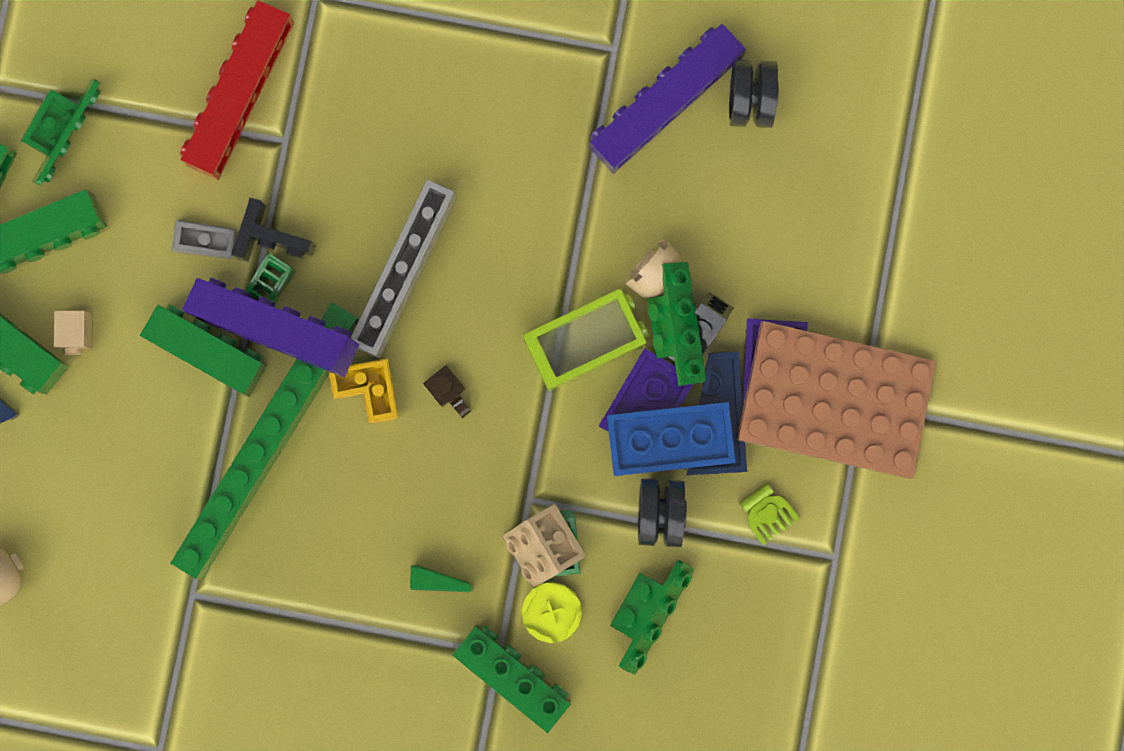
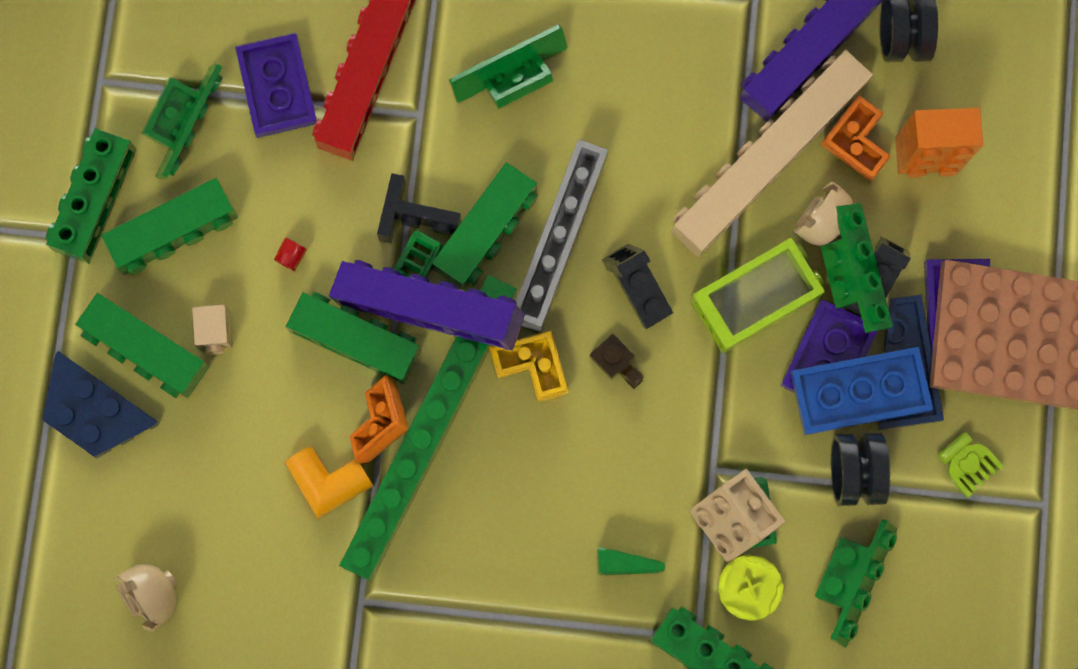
camera: 10 degrees left, 5 degrees down
light grey slope [171,220,236,259] -> none
none -> dark purple plate [235,33,317,138]
none -> red hose [274,237,307,272]
none -> light orange brick [285,447,374,519]
none -> orange brick [349,375,409,464]
none -> green brick [432,162,539,291]
none -> green bracket [449,24,568,109]
none -> black bracket [602,244,674,329]
none -> tan brick [671,50,873,258]
none -> orange brick [820,95,891,182]
none -> orange brick [895,107,984,178]

